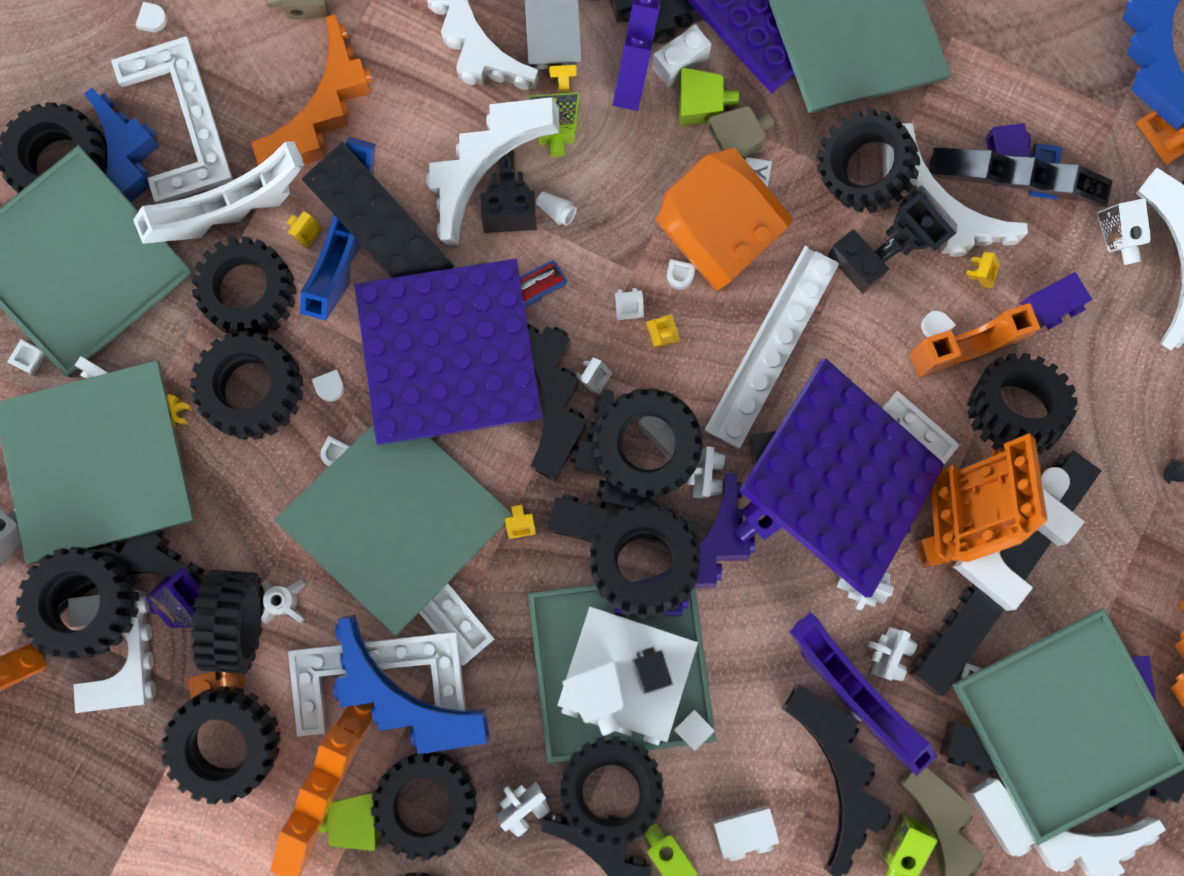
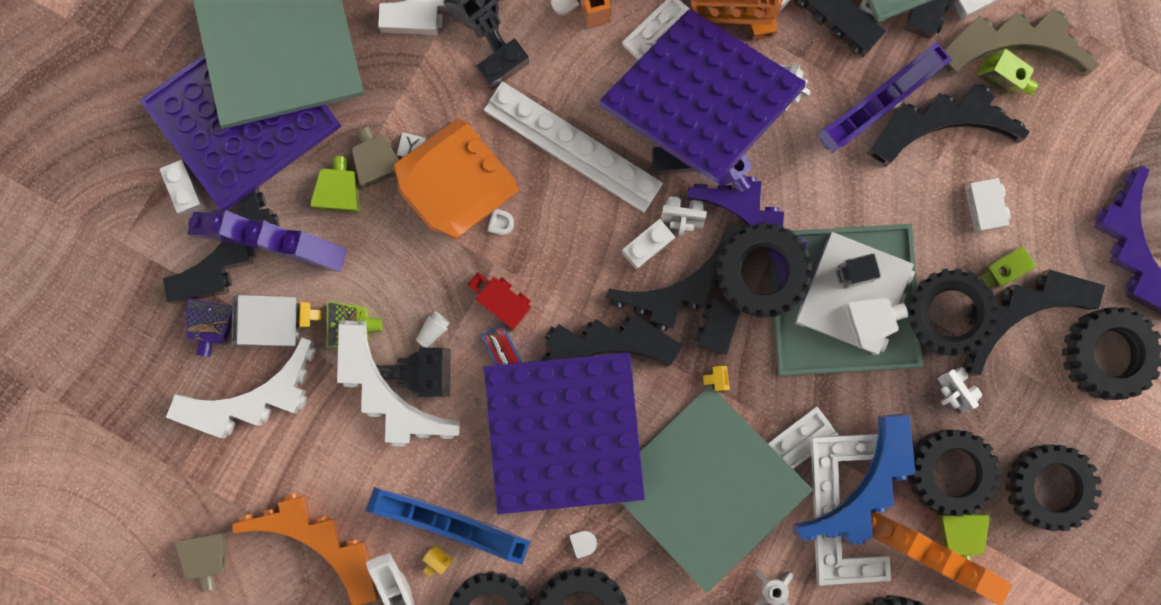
camera: 90 degrees left, 5 degrees up
black plate [301,141,455,278] -> none
white tile [321,436,350,466] -> none
white tile [576,357,613,395] -> none
black tyre [593,388,703,497] -> none
white tile [615,288,644,320] -> none
yellow tile [646,314,680,349] -> none
white brick [652,24,711,87] -> none
white tile [674,710,715,752] -> none
black tyre [817,109,920,213] -> none
white hips [868,627,917,681] -> none
none -> red brick [467,271,532,331]

